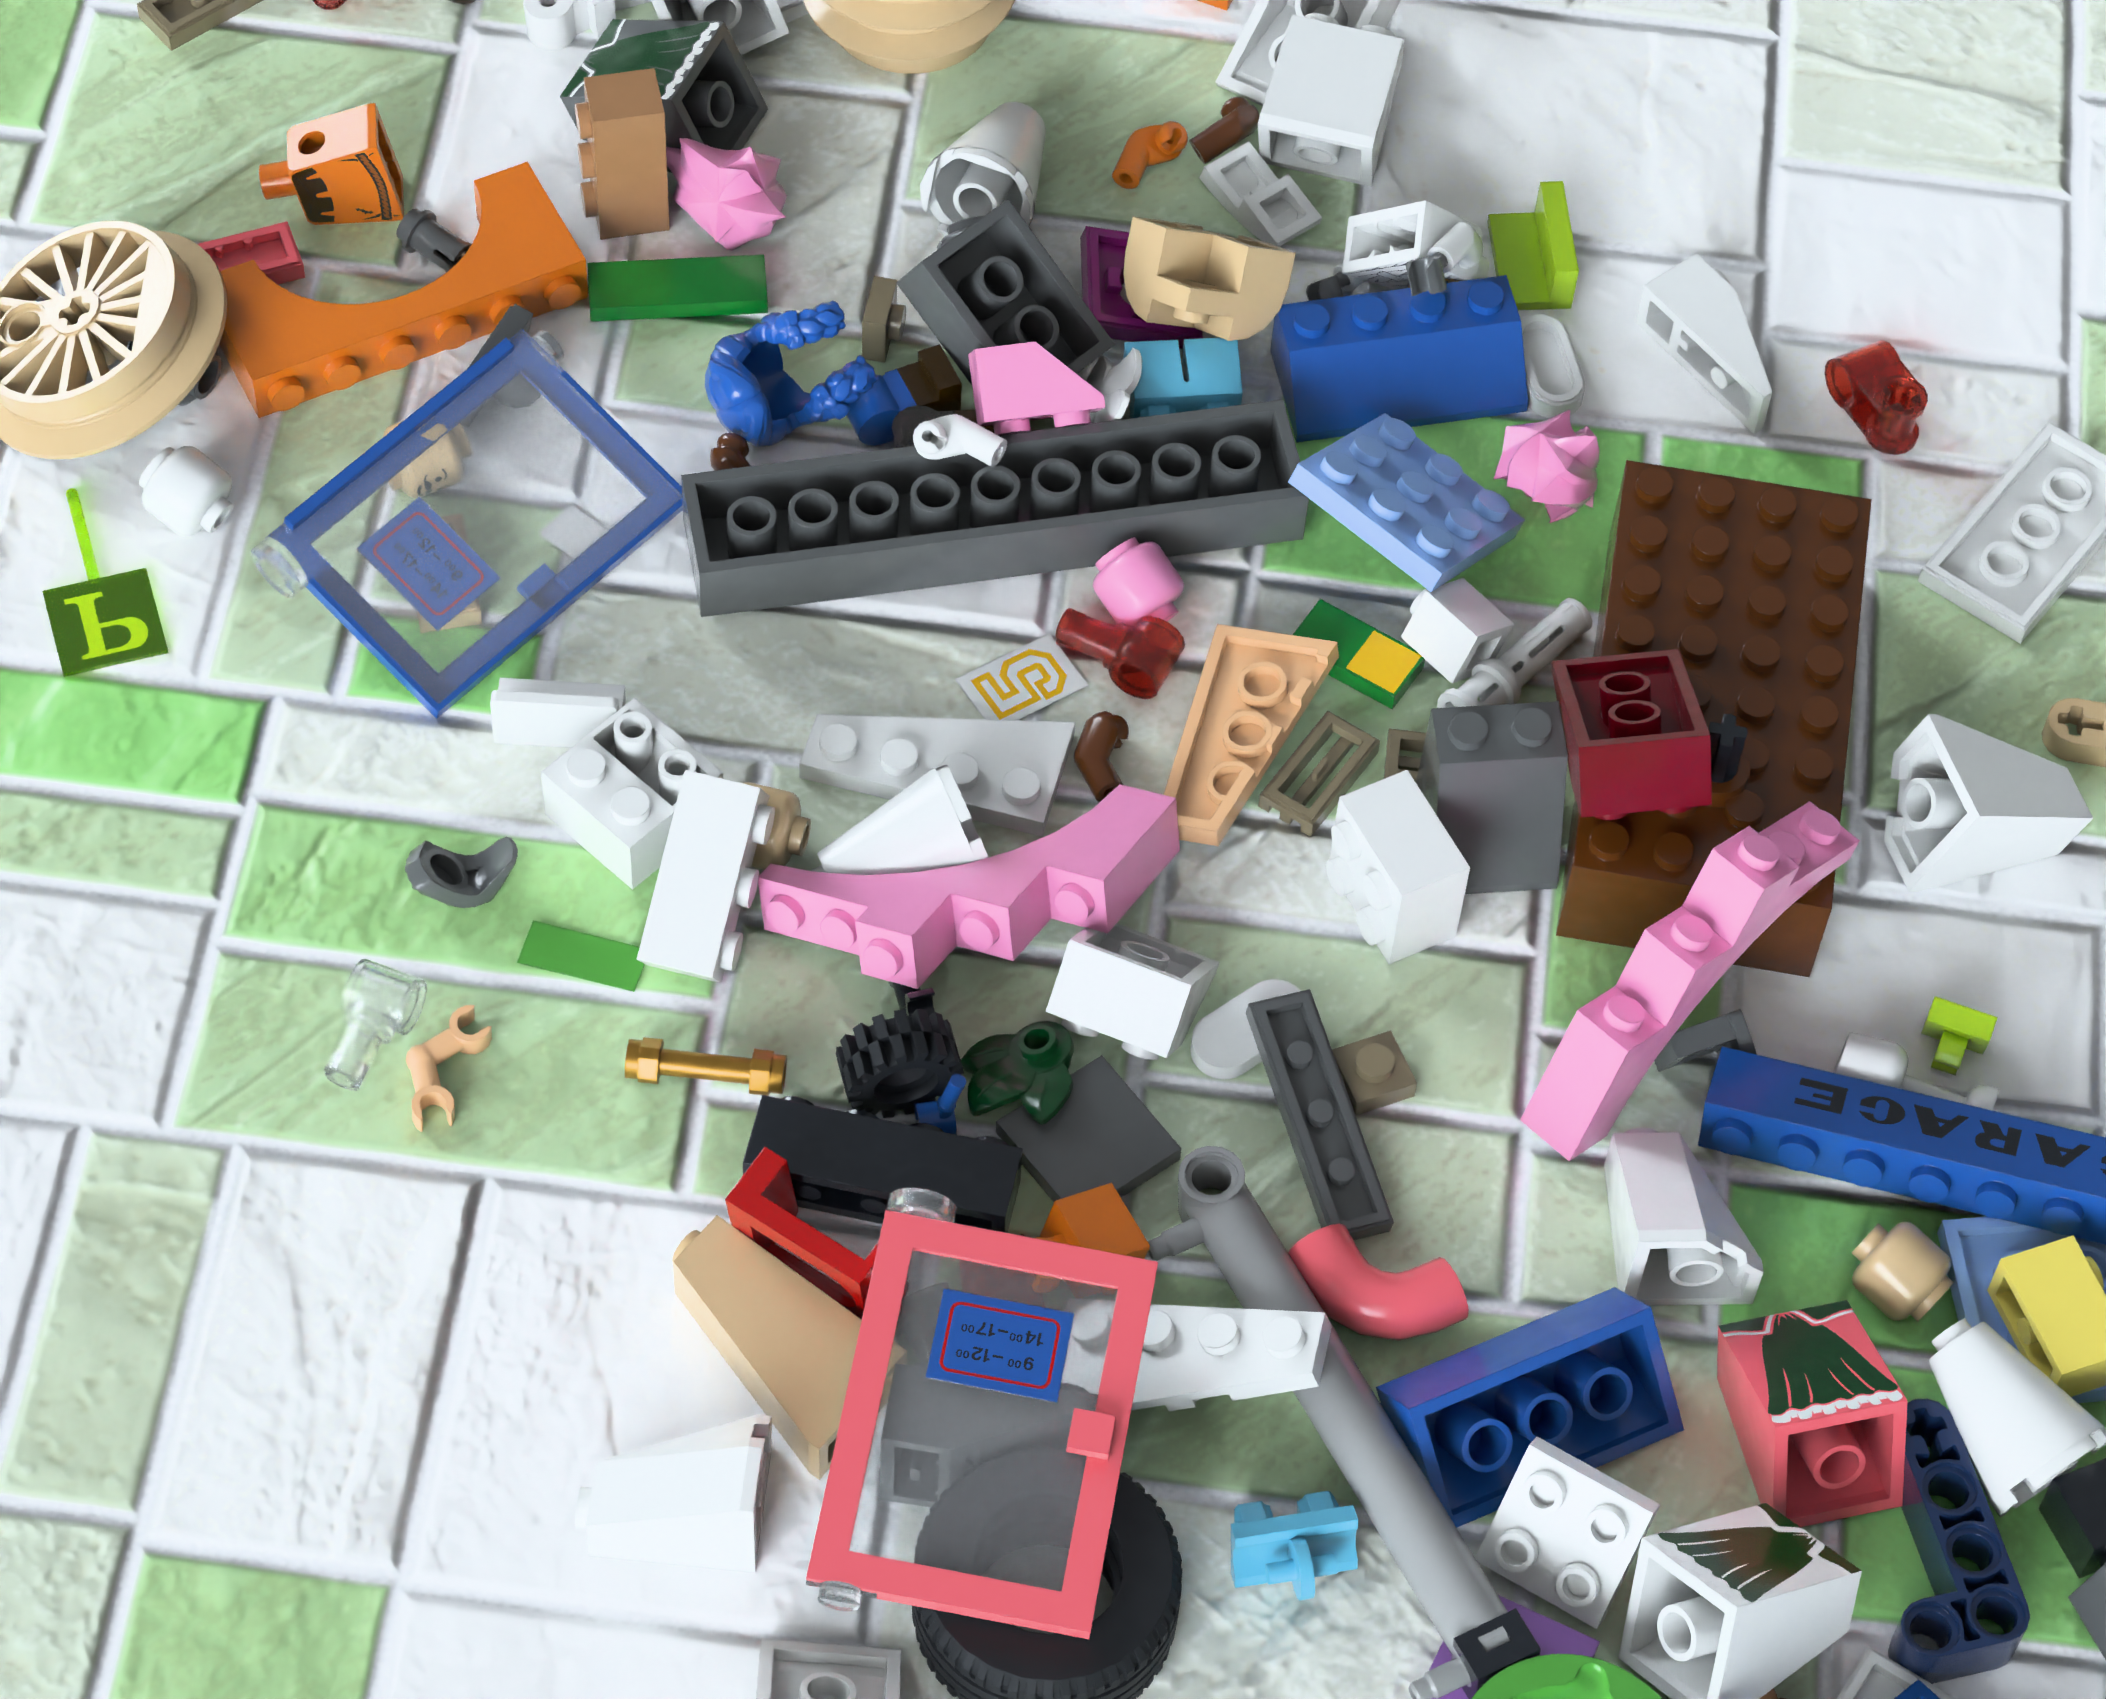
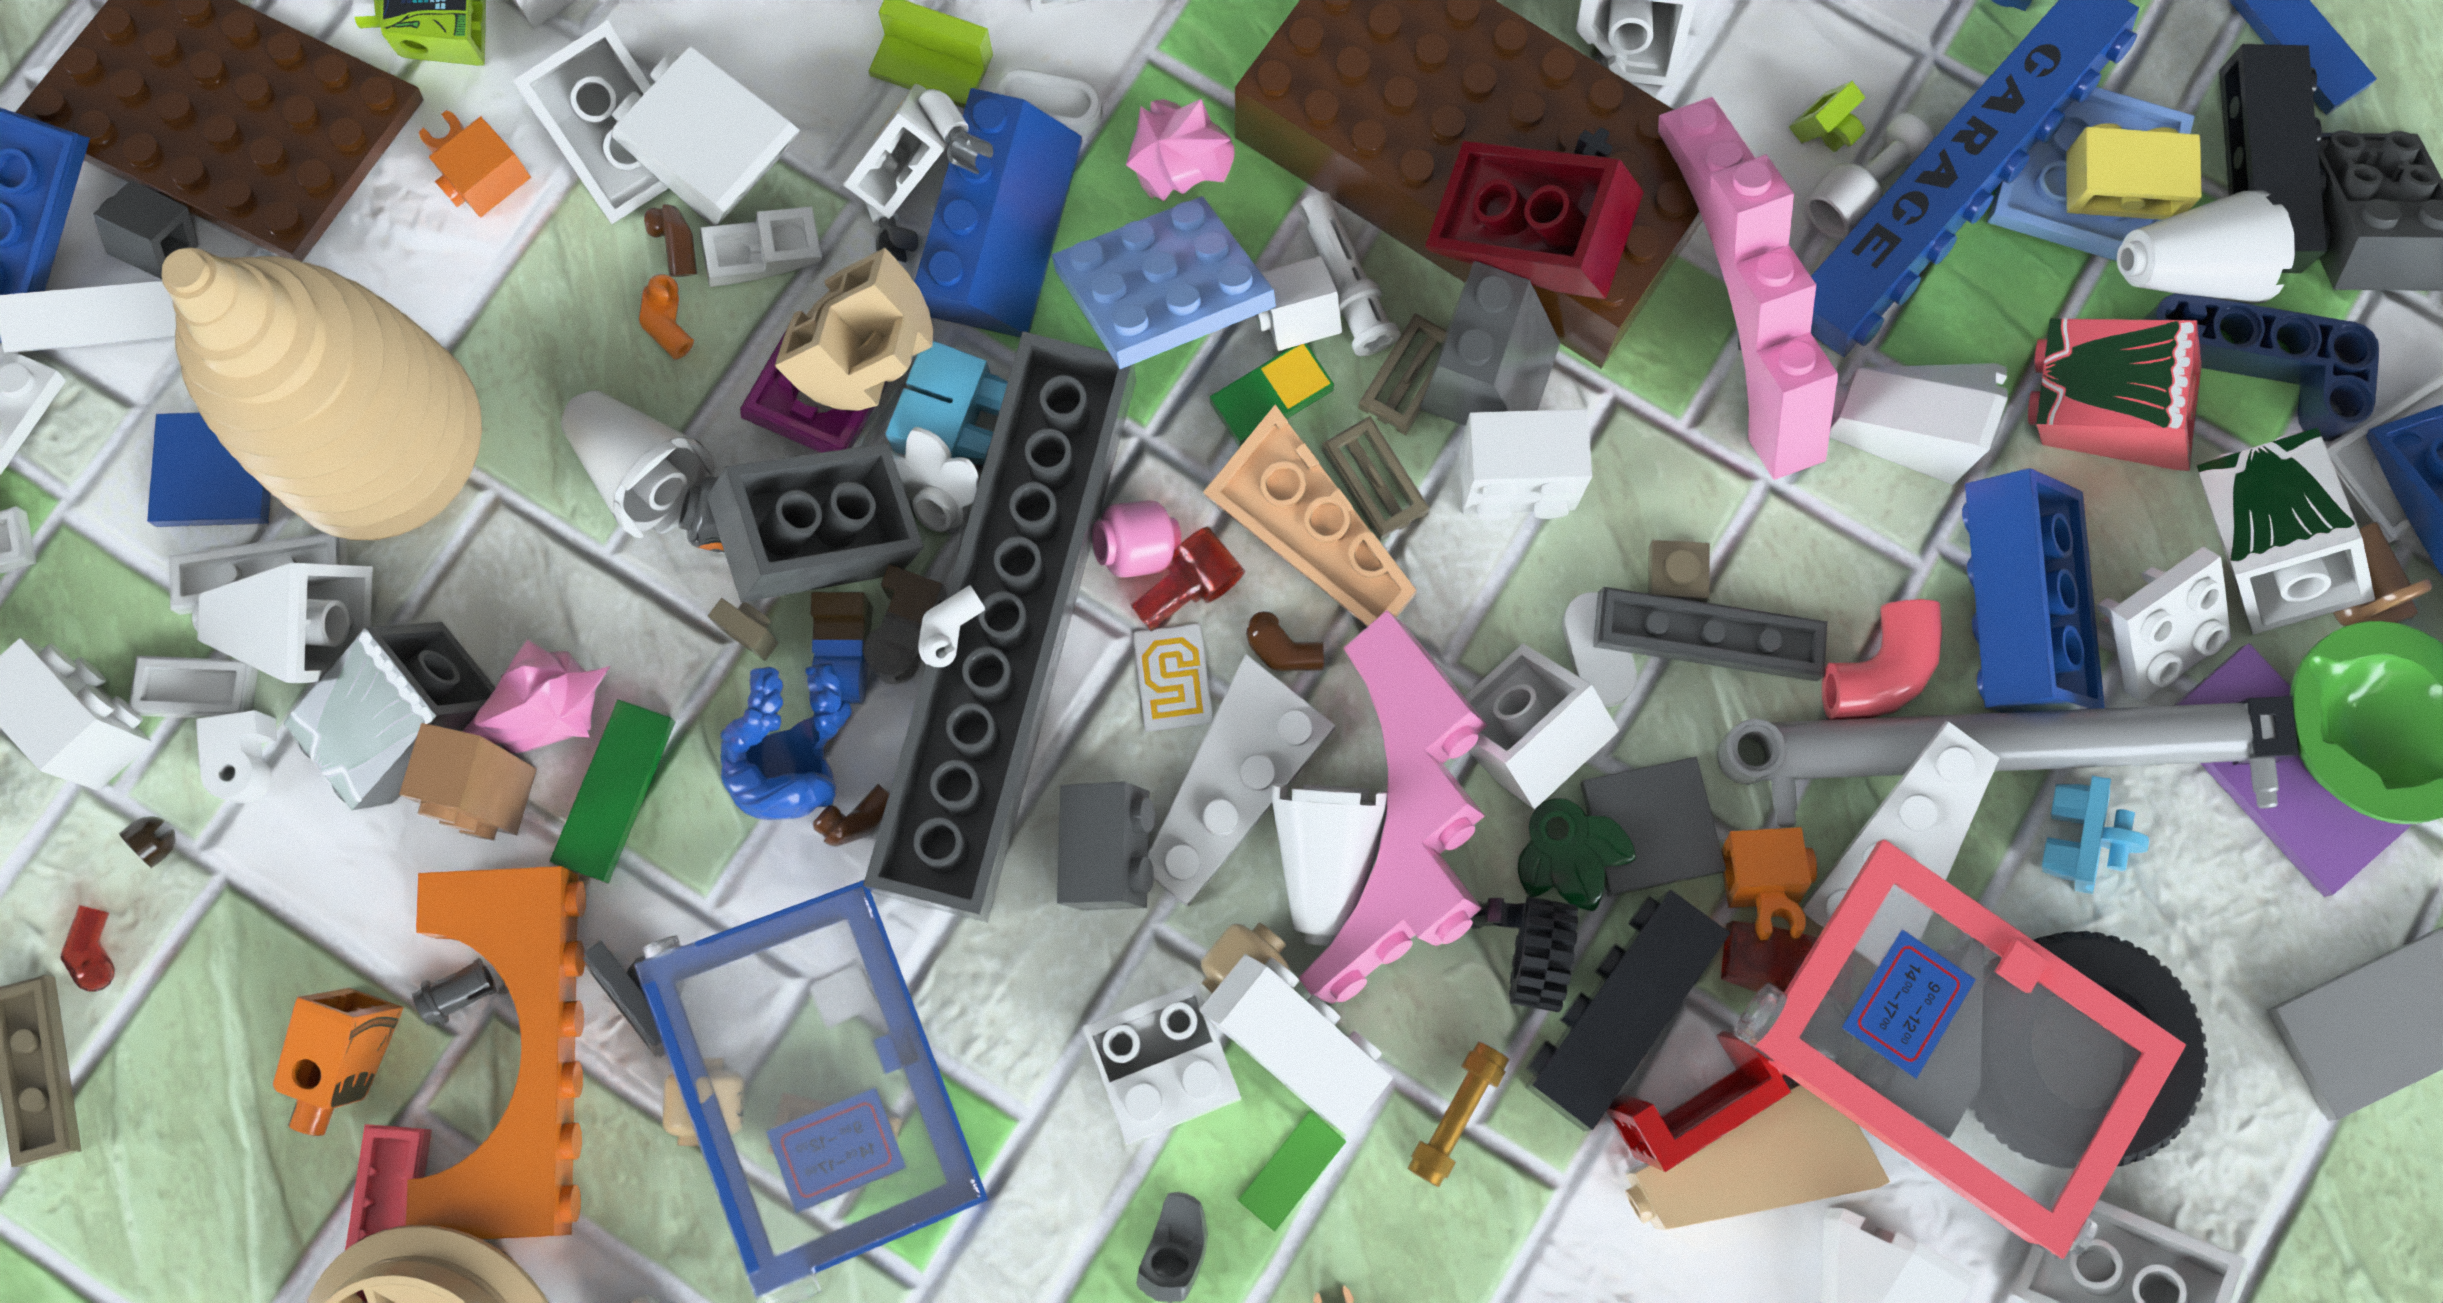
camera: 60 degrees left, 20 degrees up
white panel [490,678,626,748] -> none
blue hand [914,1074,966,1135] -> none
bright pink slope [968,342,1105,435] -> none
tan head [1852,1222,1954,1321] -> none
none -> dark grey brick [1057,781,1155,910]

